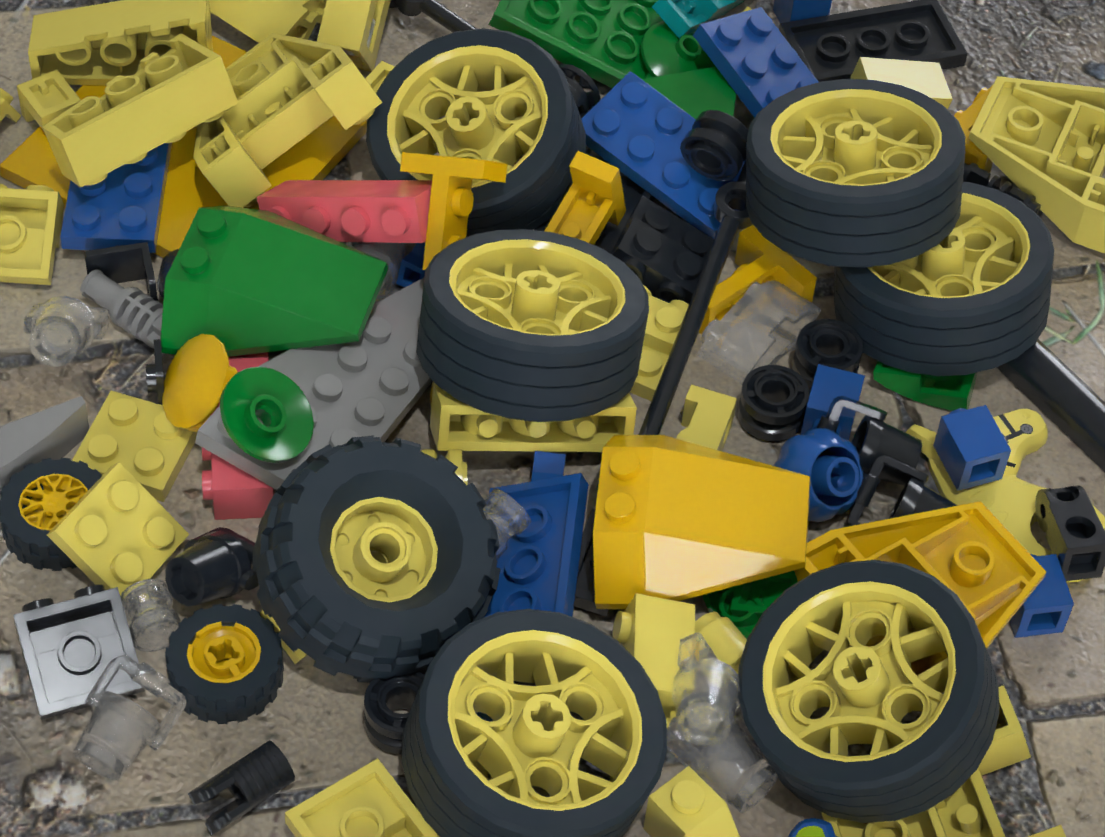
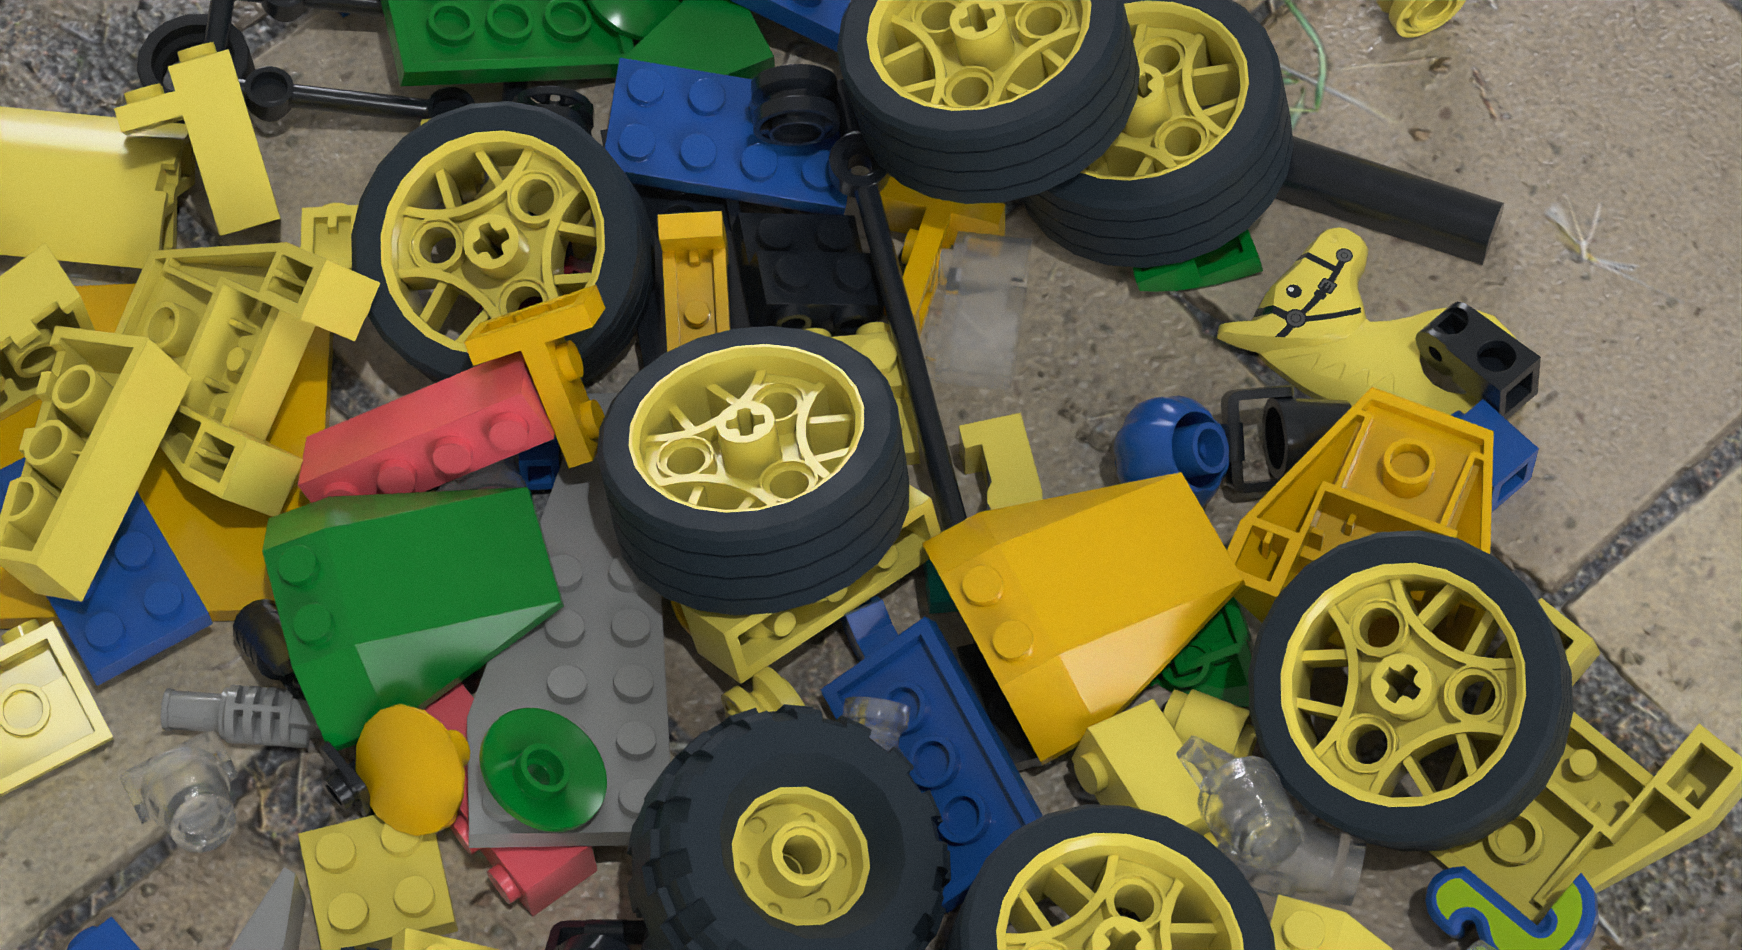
camera: 25 degrees left, 10 degrees up
black bracket [84,242,158,301] -> none
black wheel [738,365,809,441] -> none
black wheel [792,319,863,390] -> none
blue brick [801,364,865,441] -> none
black piece [817,396,922,485] -> none
blue brick [933,405,1011,491] -> none

